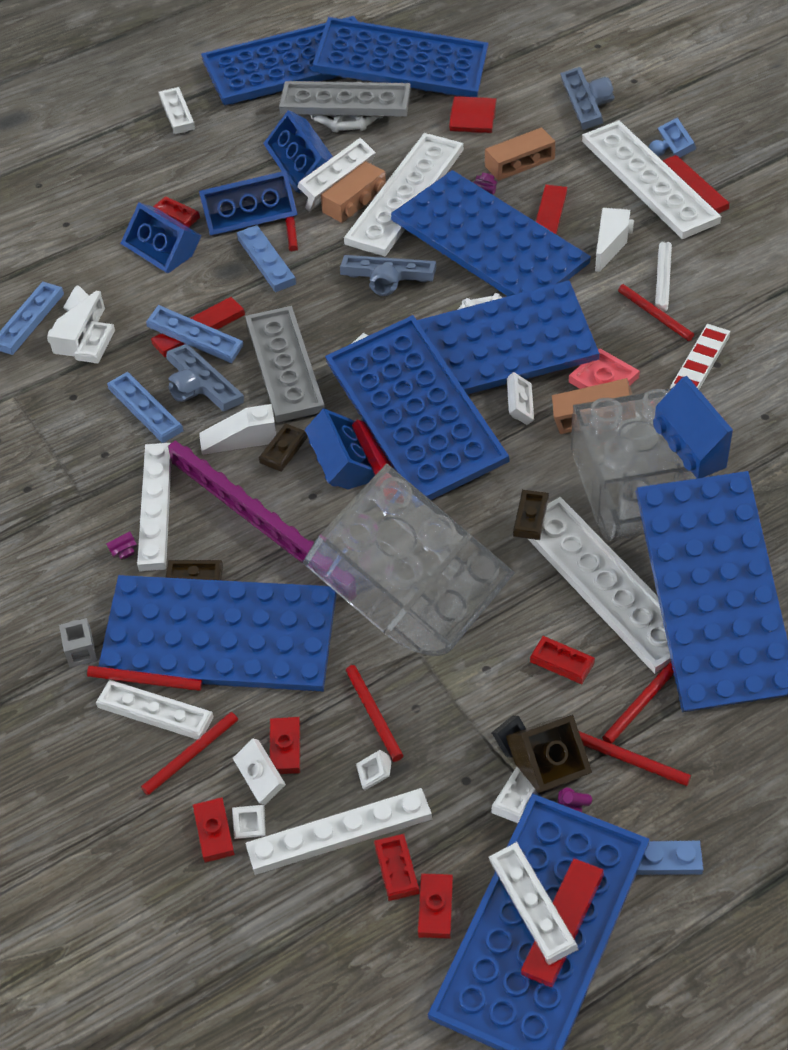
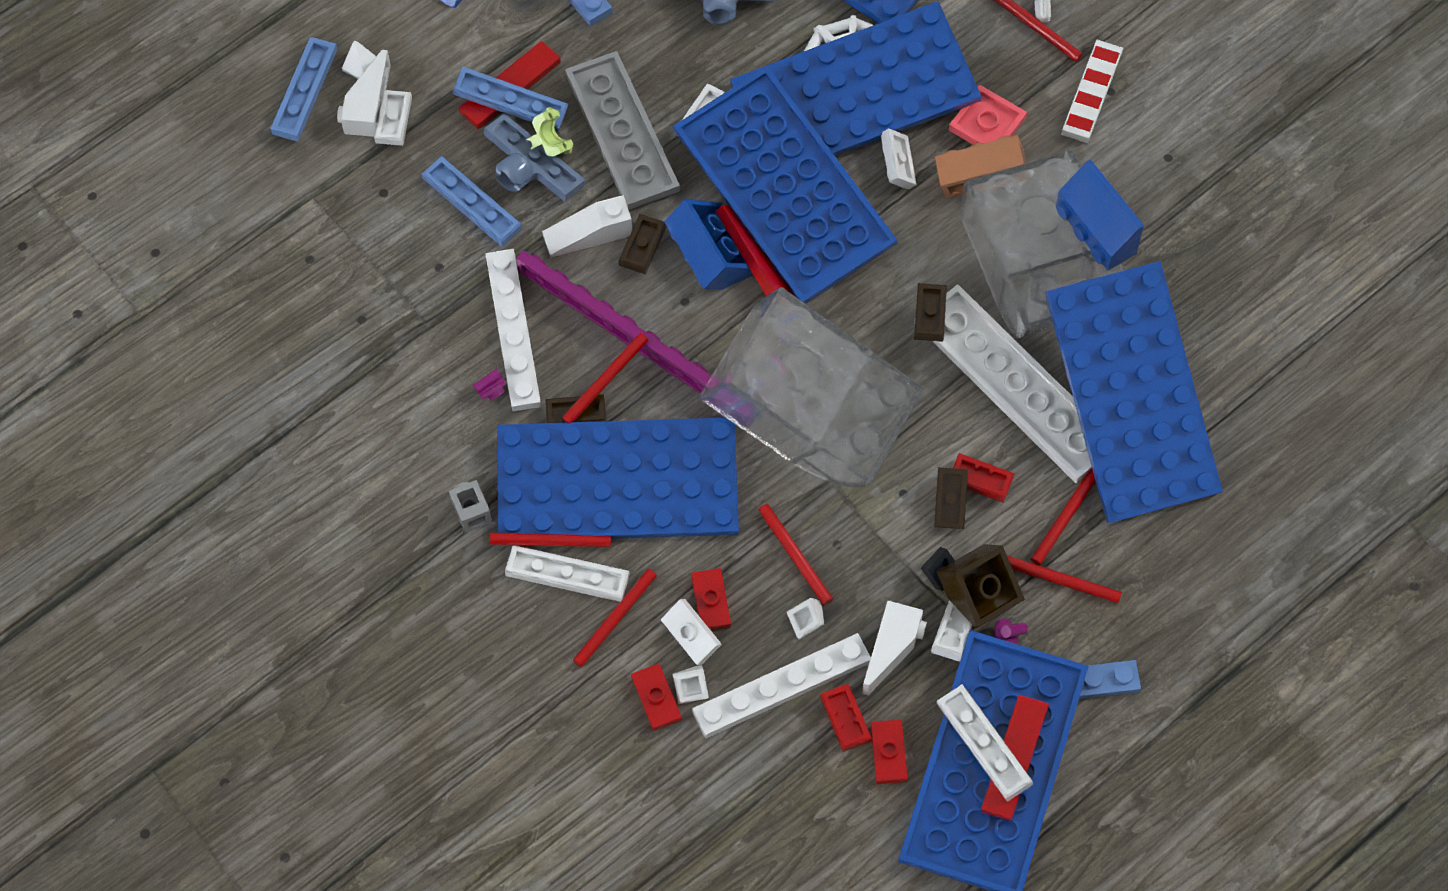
camera: 10 degrees left, 15 degrees up
none -> yellowish green piece [526,107,573,157]
none -> red bar [561,332,649,424]
none -> white slope [863,601,927,696]
none -> dark brown plate [934,467,968,529]

